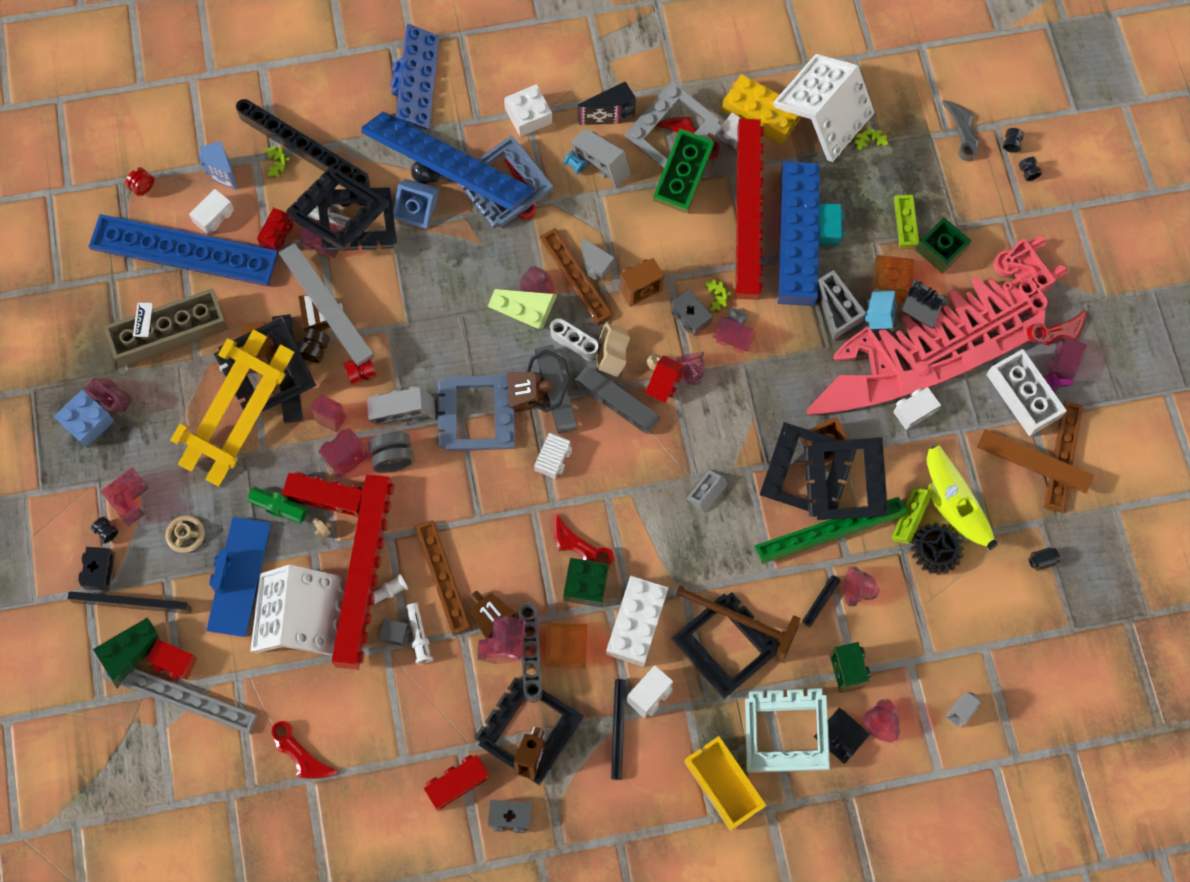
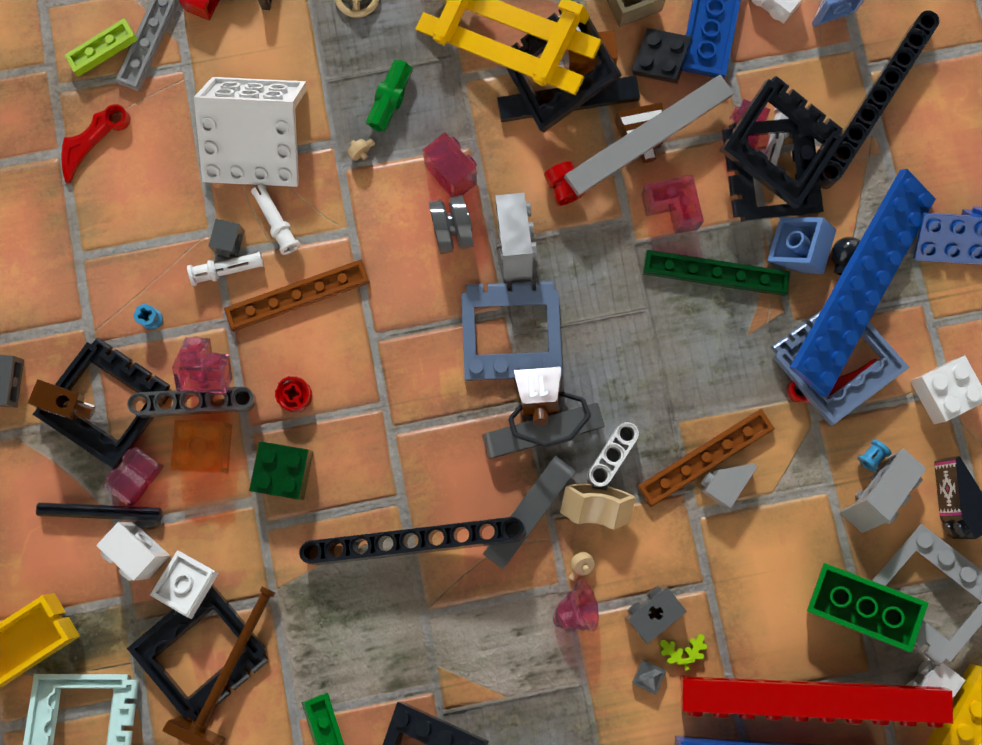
camera: 90 degrees right, 10 degrees up
blue bracket [206,517,271,637] -> none
red brick [257,207,294,252] -> none
lime animal [265,146,290,178] -> none
red brick [282,472,363,517] -> none
dark brown wheel [299,329,330,363] -> none
clear pink brick [311,394,346,433] -> none
red brick [331,474,394,670] -> none
red brick [424,755,490,811] -> none
reddish brown torso [469,590,516,641] -> none
yellowish green wedge [488,289,557,329] -> none
clear pink piece [520,266,554,294] -> none
white brick [534,432,573,479] -> none
red piece [553,513,614,567] -> none
white brick [606,576,668,667] -> none
dark orange brick [619,258,664,306] -> none
red brick [645,355,684,403] -> none
red piece [656,117,720,160] -> none
light grey slope [686,470,728,512] -> none
clear pink brick [713,316,757,353] -> none
none -> lime plate [64,18,138,77]
none -> clear pink brick [104,447,164,506]
none -> dark azure bush [134,304,163,330]
none -> white tile [150,550,219,619]
none -> red wheel [275,376,312,412]
none -> black beam [299,517,526,565]
none -> black plate [632,28,693,84]
none -> clear pink brick [641,175,704,234]
none -> dark green tile [643,250,790,296]

